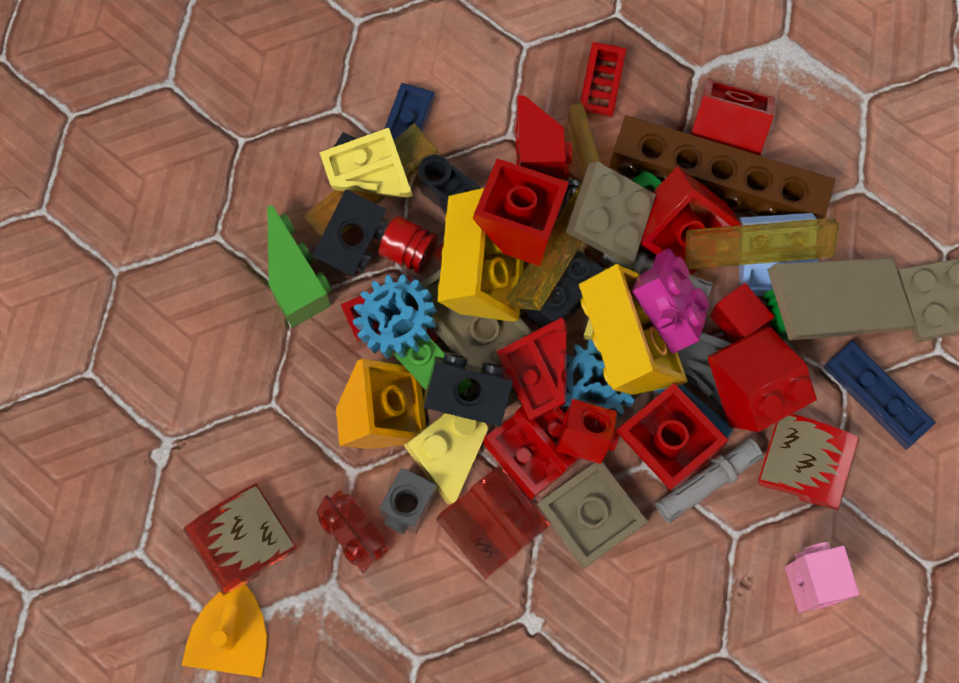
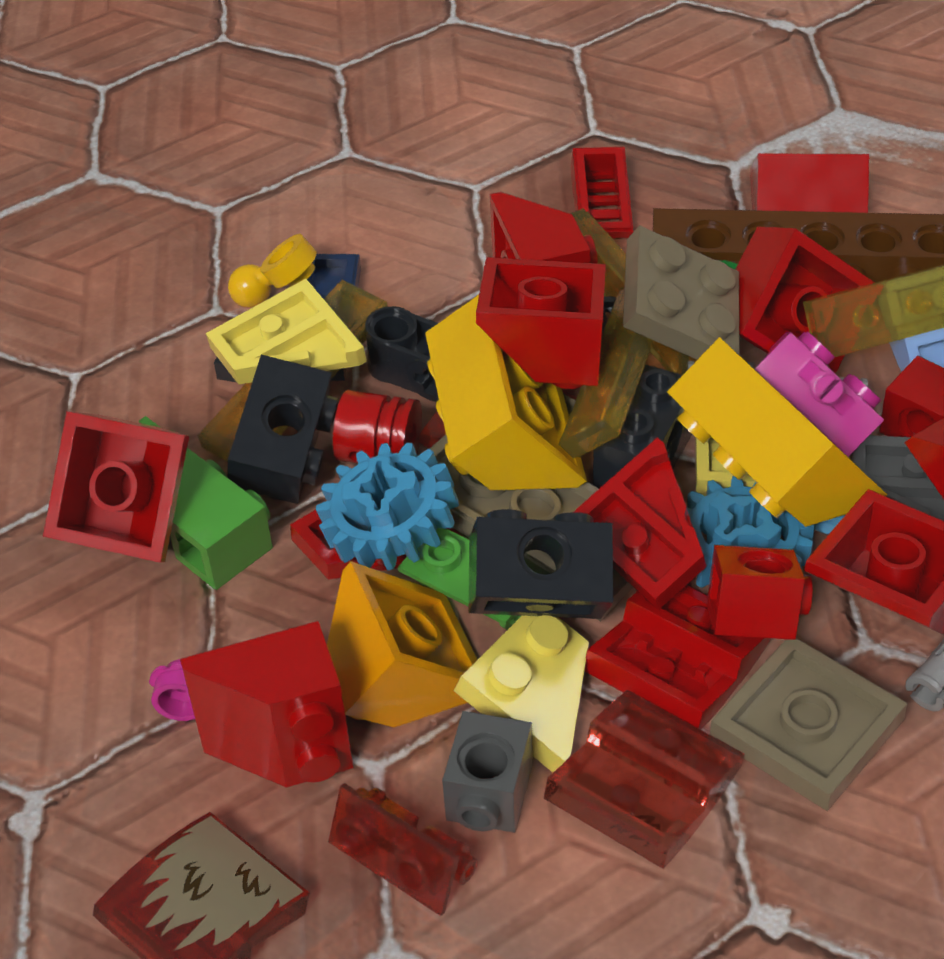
camera: 10 degrees left, 25 degrees down
none -> red slope [43,411,189,563]
none -> dark pink plate [149,659,195,721]
none -> red slope [180,621,353,788]
none -> yellow plate [228,234,317,308]

